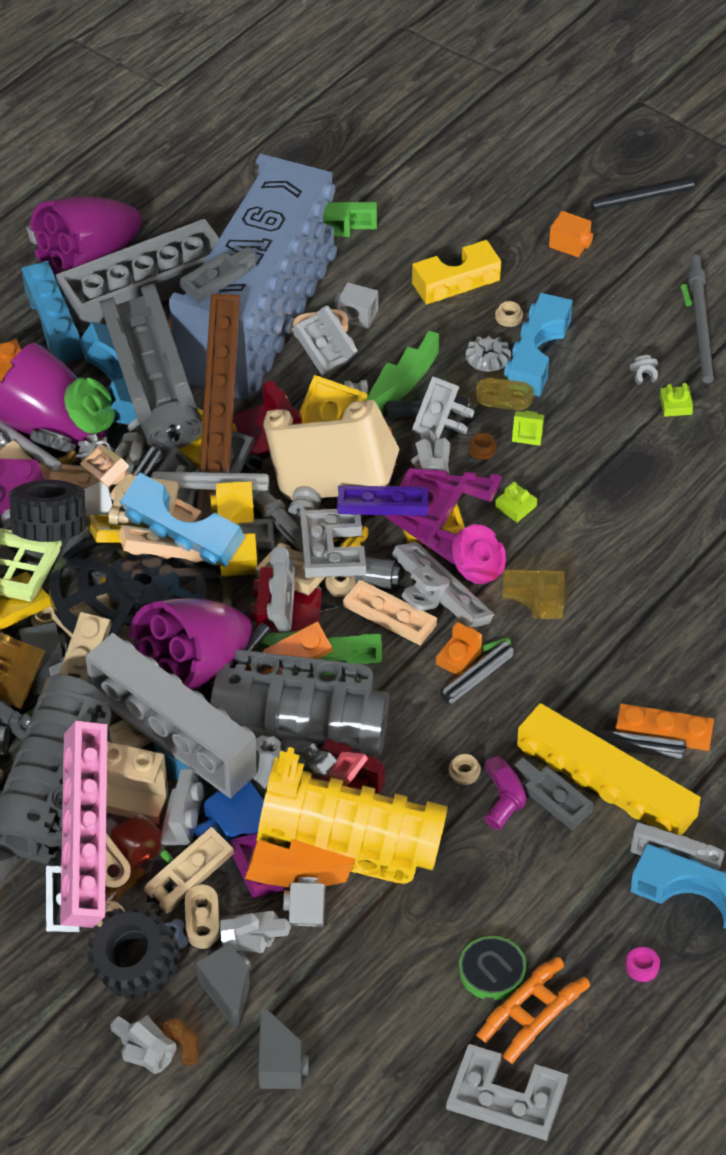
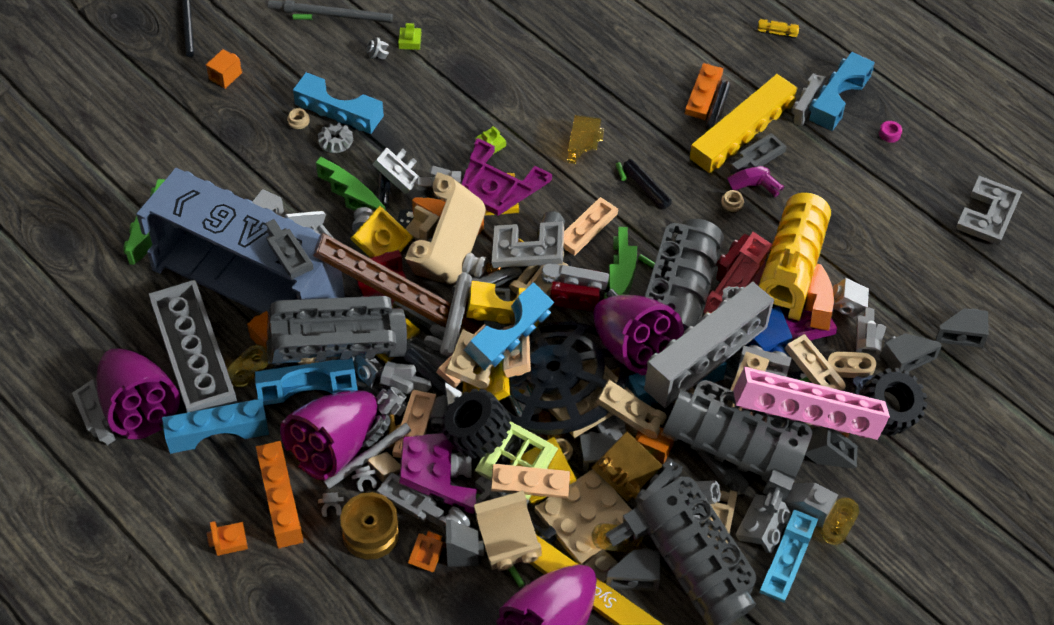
camera: 85 degrees left, 5 degrees up
bright green tile [64,377,115,434] -> none
light nougat plate [80,443,129,487] -> none
light grey rock [110,1015,177,1074] -> none
clear orange arm [162,1018,198,1066] -> none
orange hinge [247,621,333,675] -> none
dark grey hinge [280,739,337,776] -> none
dark purple plate [337,485,428,516] -> none
light grey plate [392,542,494,628] -> none
yellow arch [412,240,501,305] -> none
orange bracket [436,622,482,676] -> none
dark pink tile [452,524,506,584] -> none
black tile [459,936,526,1000] -> none
reddish brown plate [468,433,497,460] -> none
clear yellow plate [476,378,533,410] -> none
orange piece [476,957,590,1065] -> none
lime tile [512,410,544,446] -> none

